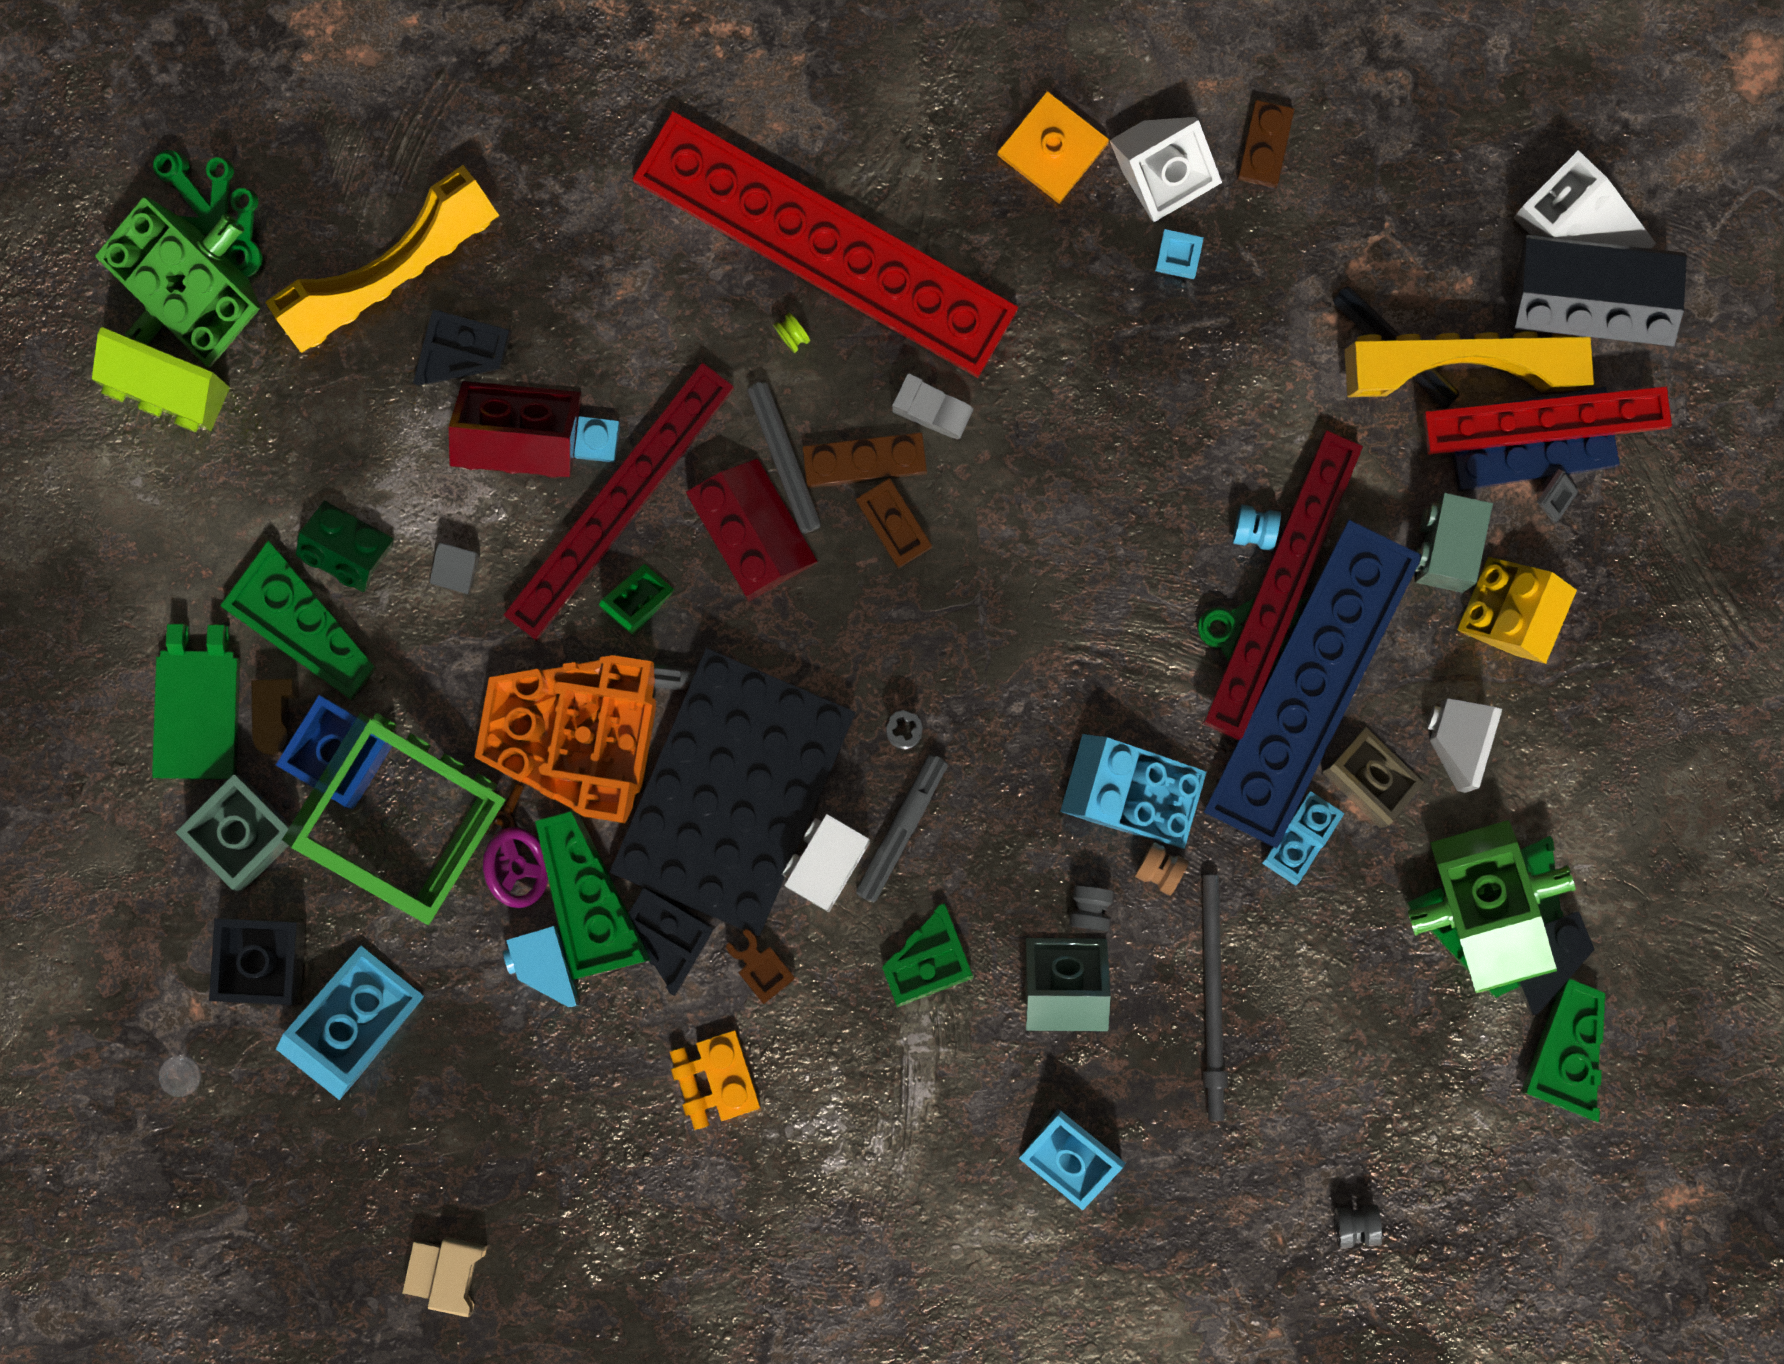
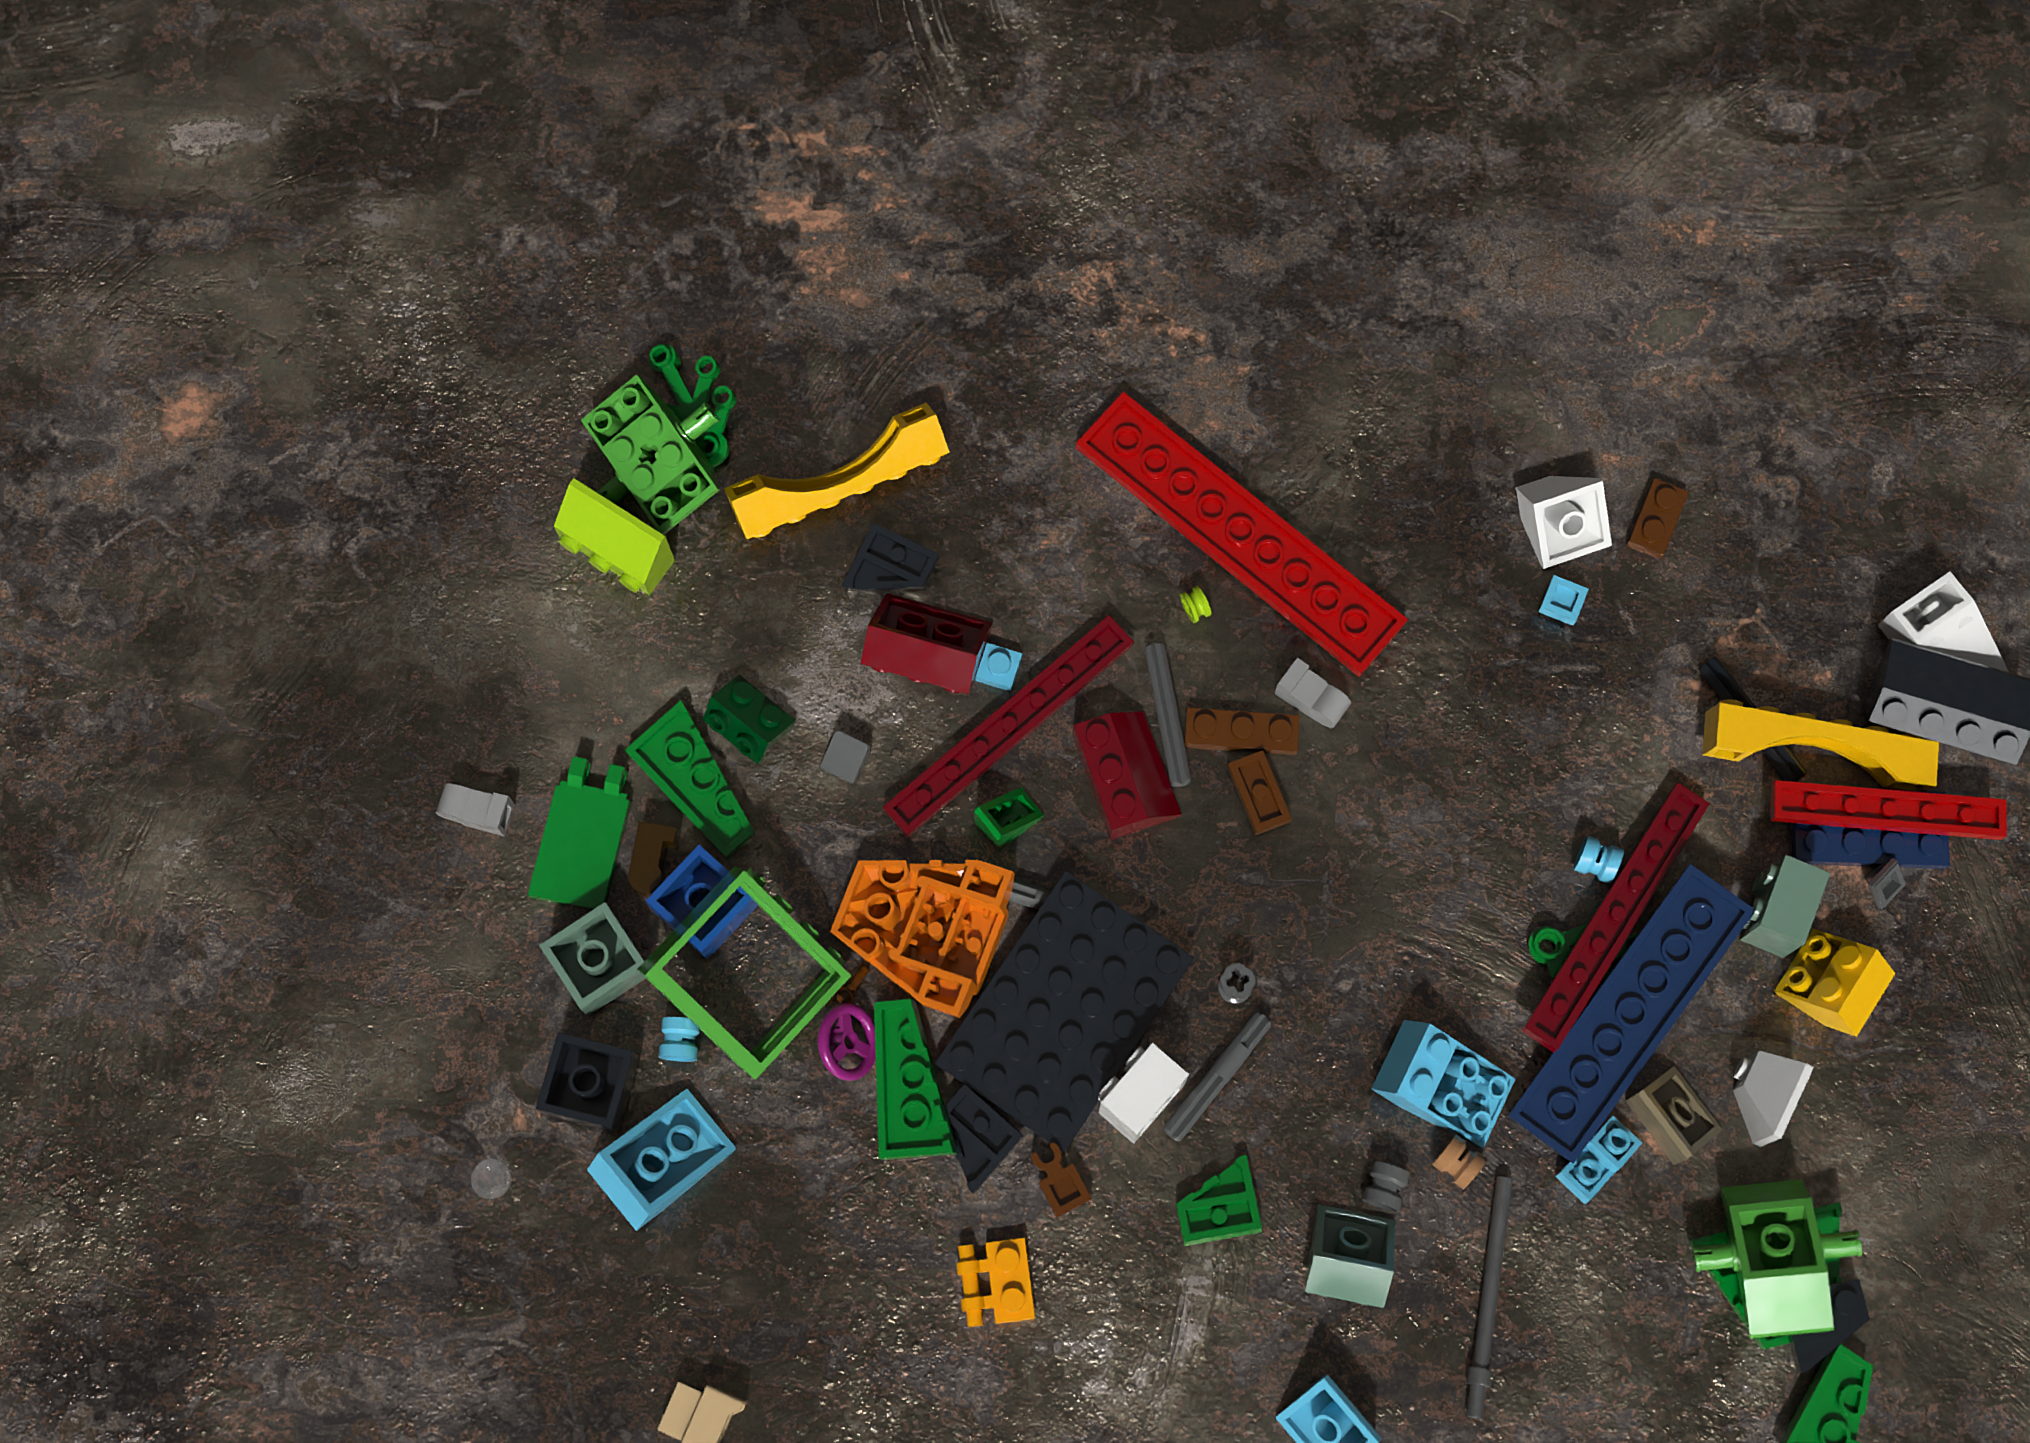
camera: 10 degrees right, 10 degrees down
medium azure slope [503,926,580,1007] -> none
light orange plate [997,91,1109,204] -> none
none -> light grey leg [436,783,515,837]
none -> medium azure wheel [658,1017,700,1062]

